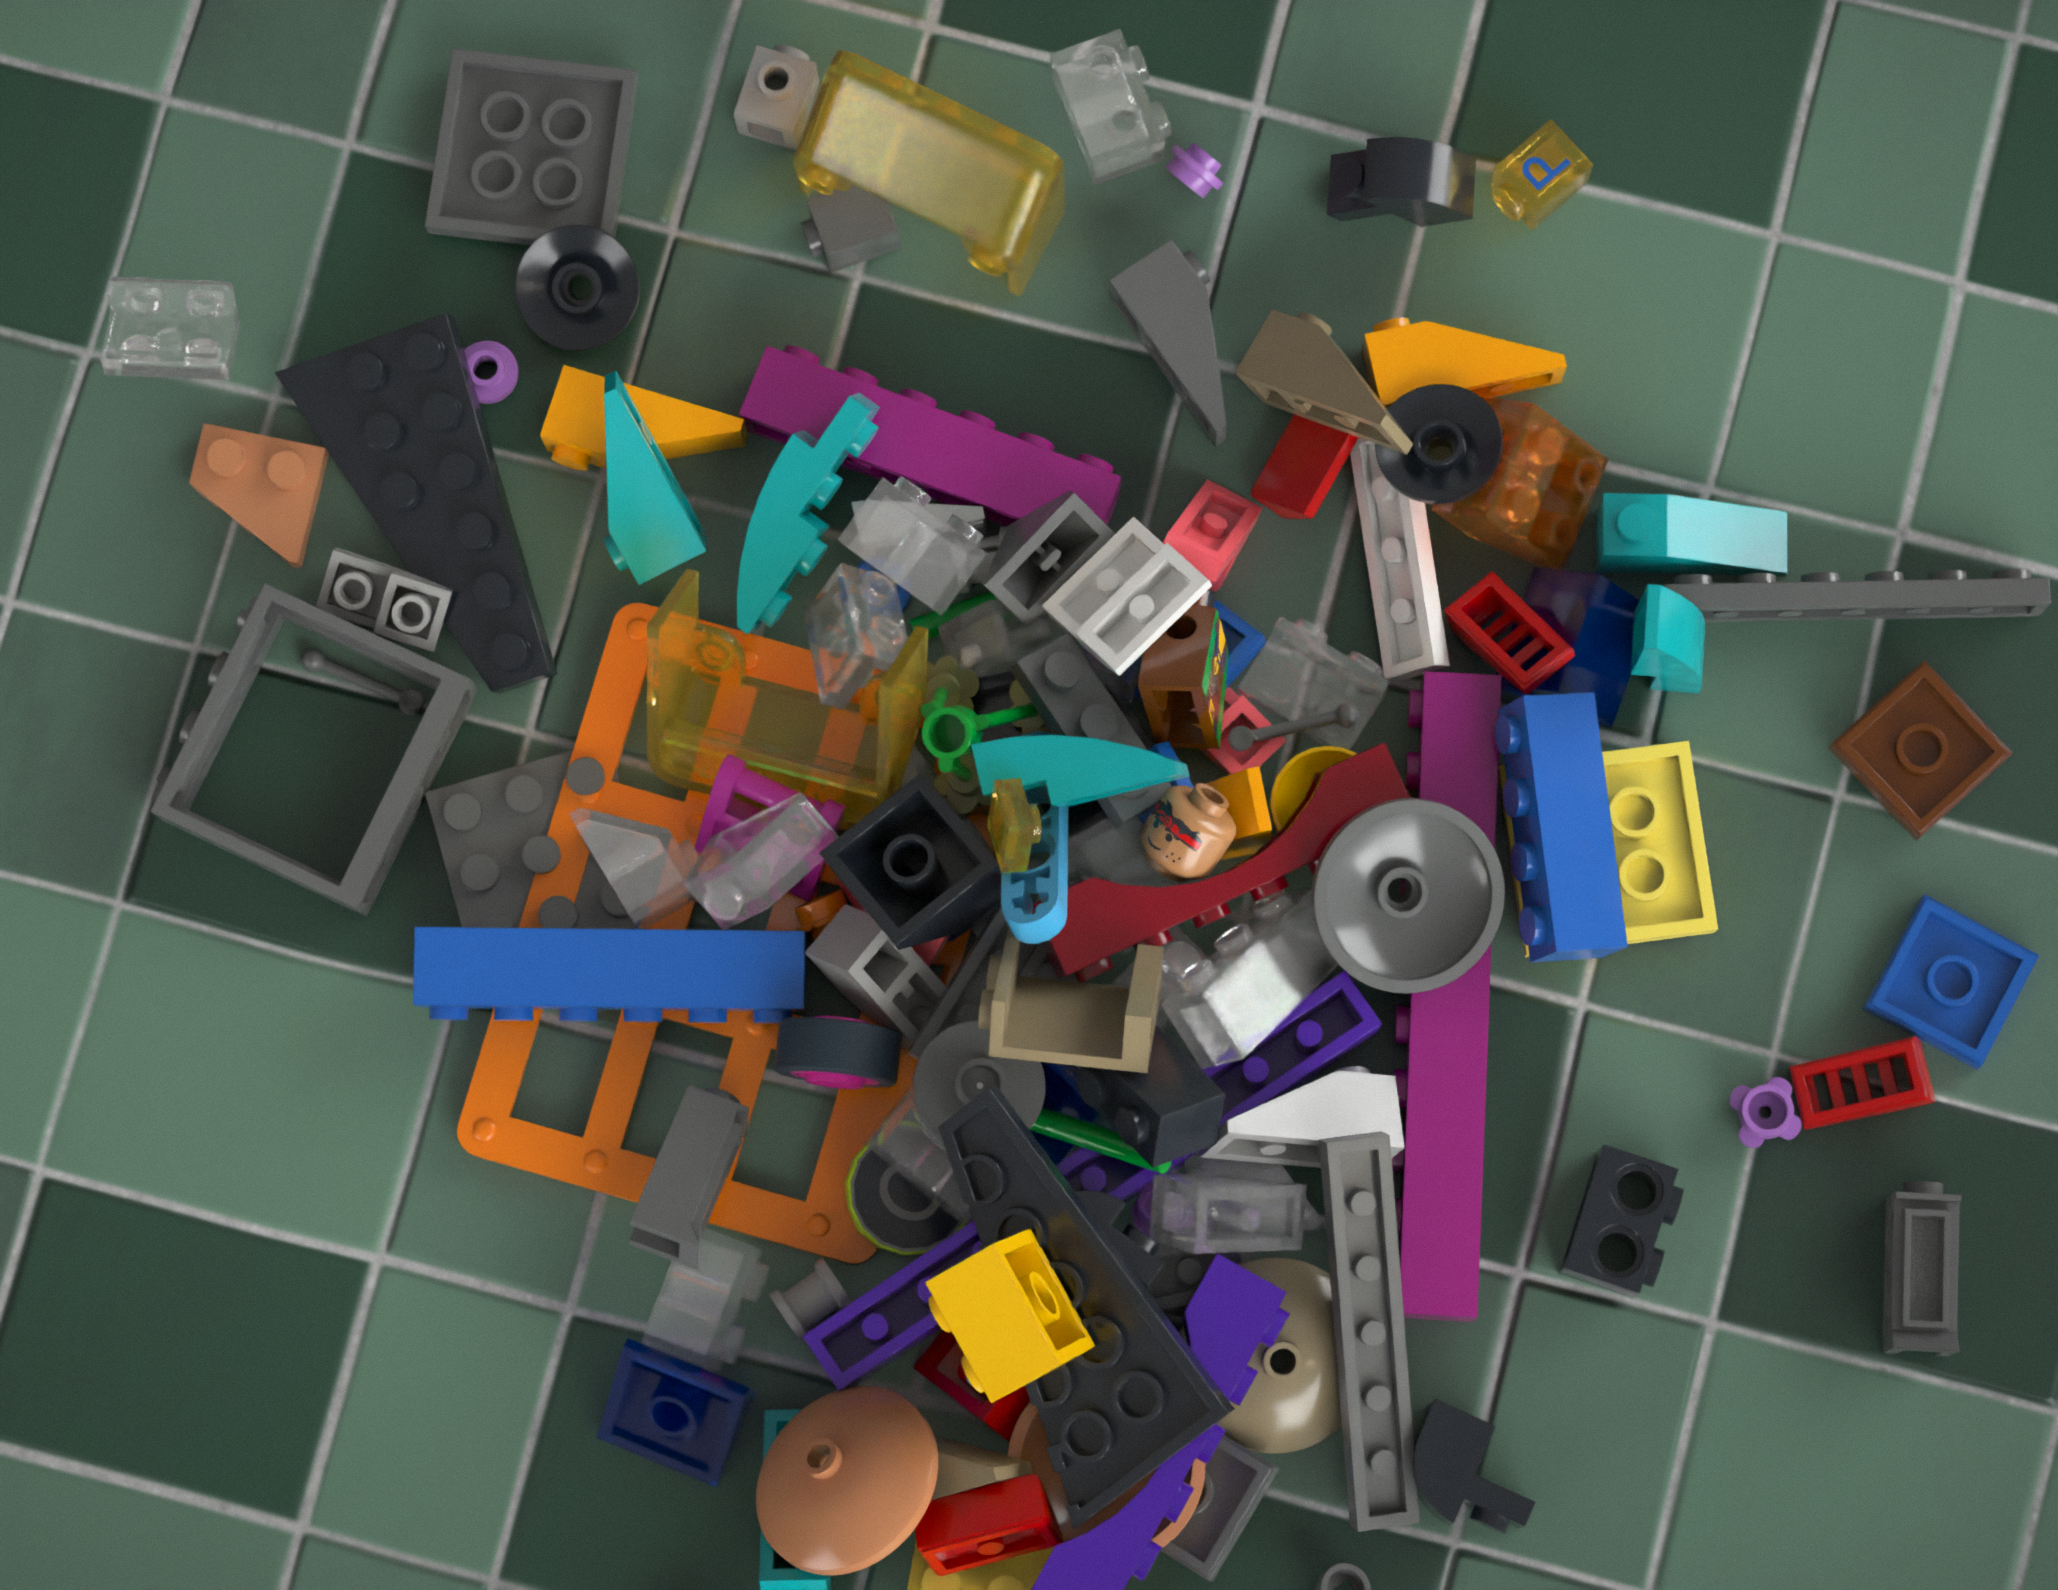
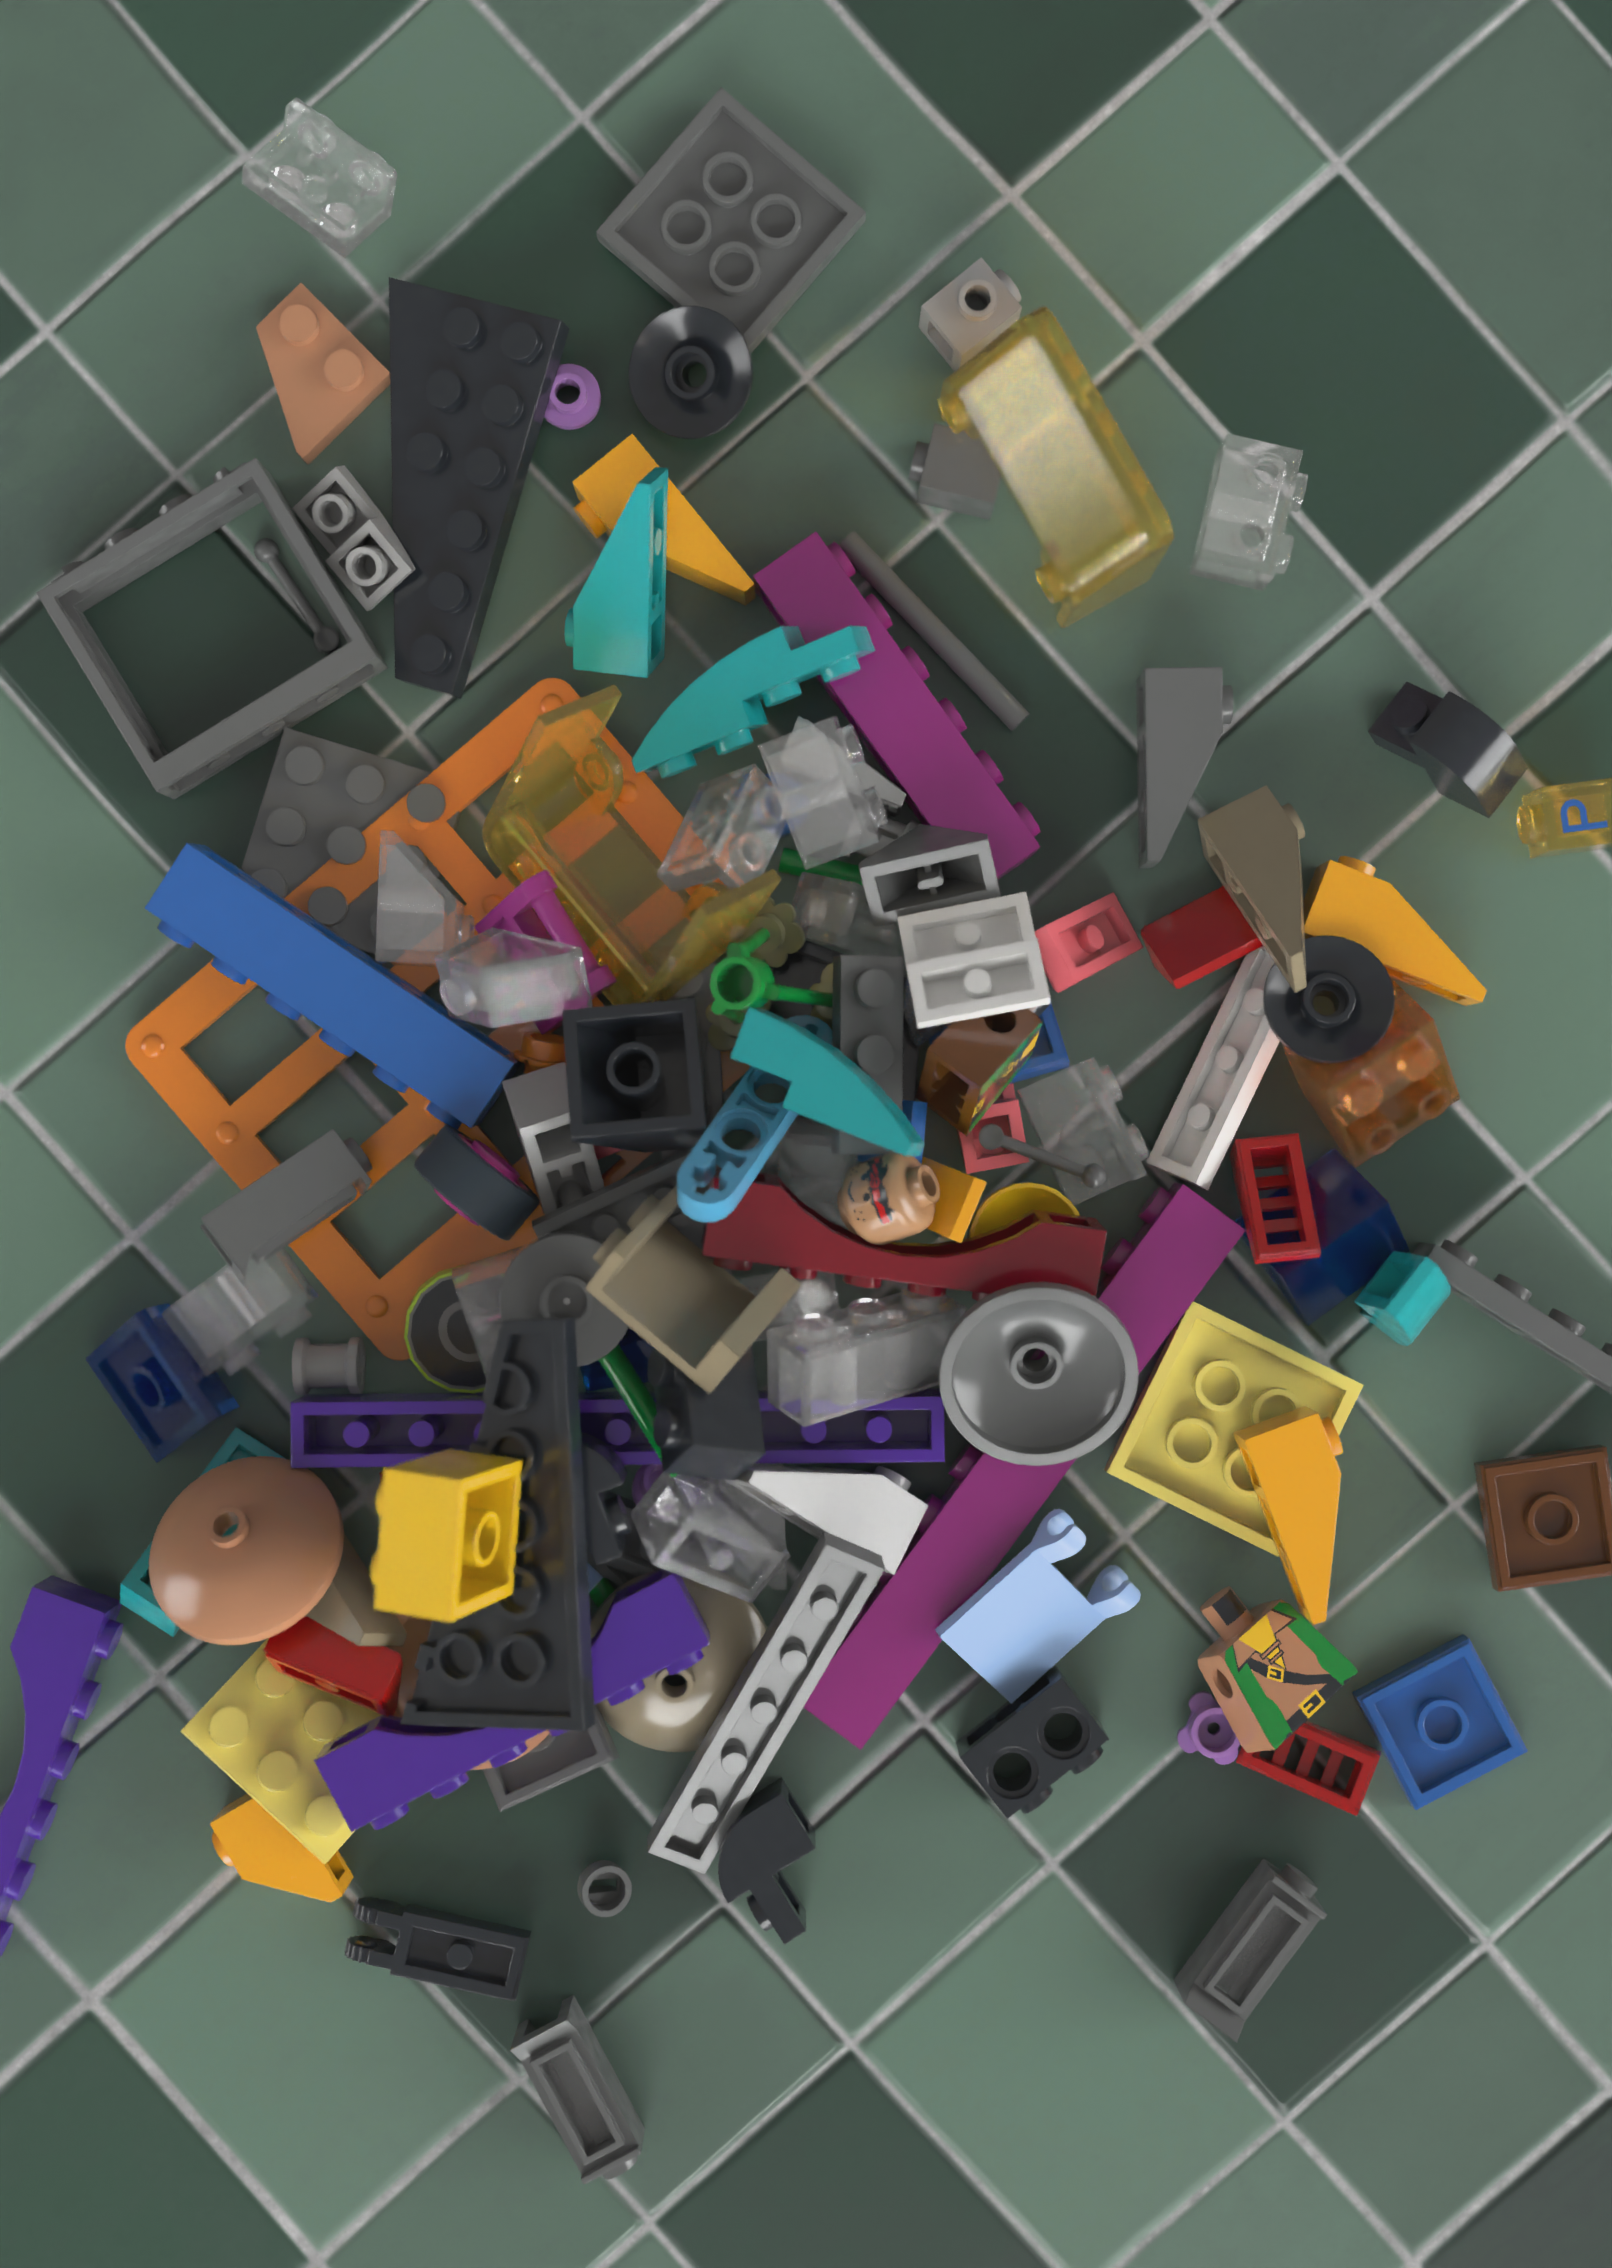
camera: 25 degrees right, 10 degrees up
clear yellow plate [987,778,1041,873] -> none
medium lavender plate [1165,142,1224,198] -> none
blue brick [1495,692,1628,963] -> none
slope [1596,493,1787,576] -> none
none -> dark grey bar [839,531,1030,731]
none -> light blue flag [935,1509,1141,1704]
none -> torso [1197,1586,1358,1753]
none -> light orange slope [1233,1406,1343,1625]

